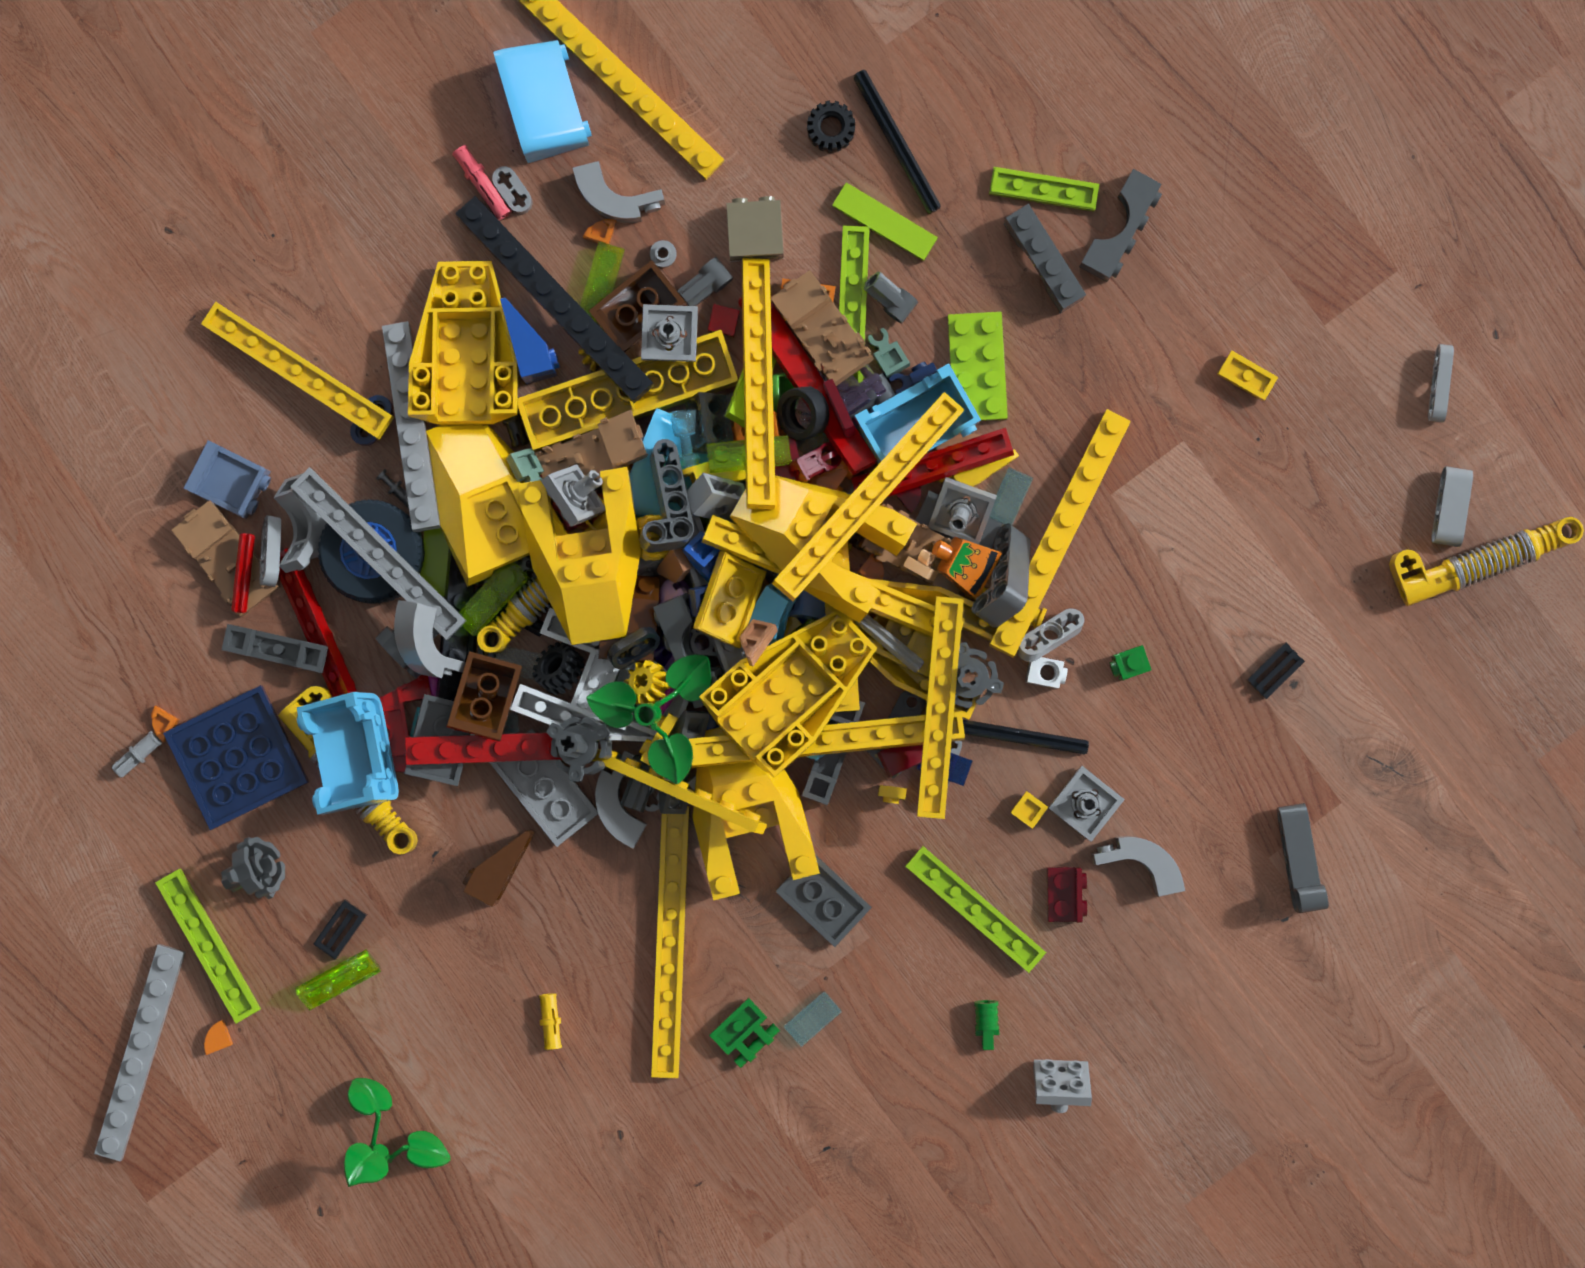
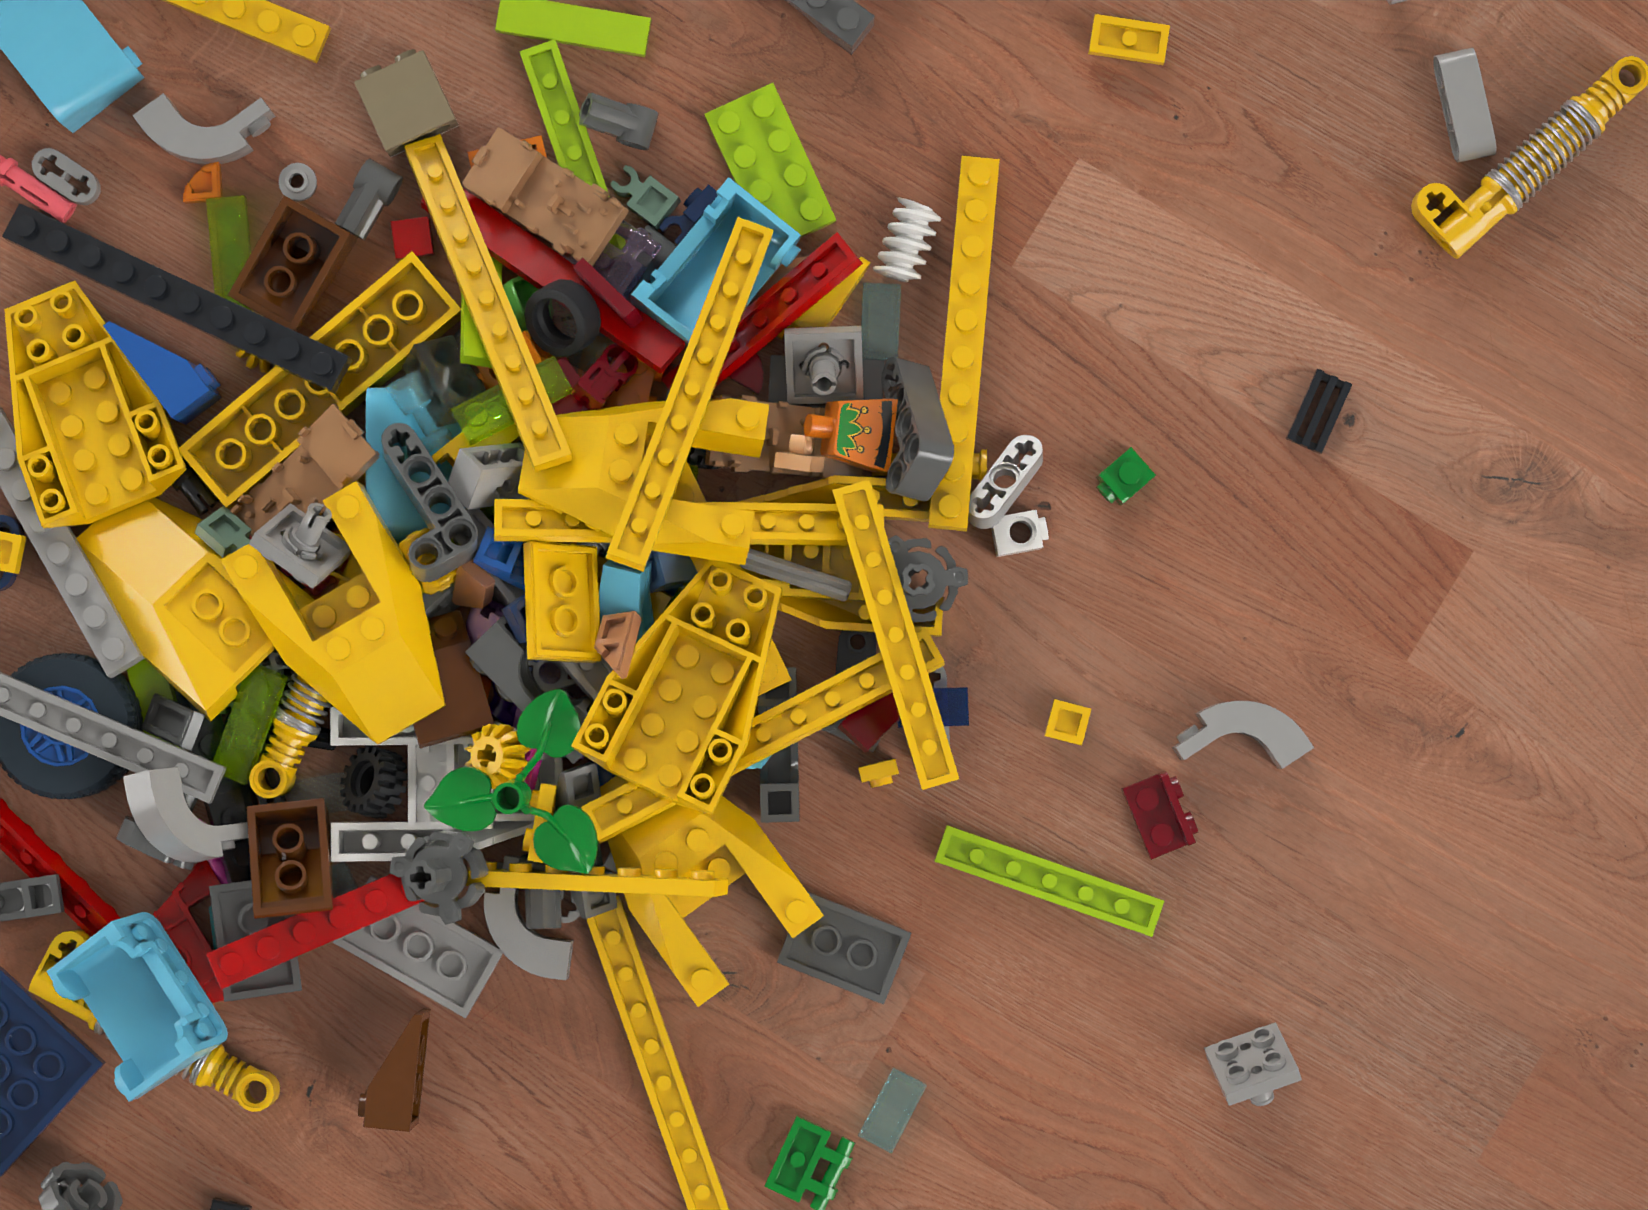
camera: 20 degrees left, 0 degrees up
flat silver piece [376,469,409,509] -> none
black plate [607,627,660,669] -> none
light grey plate [641,304,698,362] -> none
orange tile [857,554,884,580] -> none
black axle [963,719,1089,755] -> none
green hinge [974,1000,1000,1050] -> none
light grey plate [1048,766,1125,842] -> none
dark grey beam [1277,803,1329,913] -> none
none -> dark grey tile [142,693,205,751]
none -> white piece [873,197,942,282]

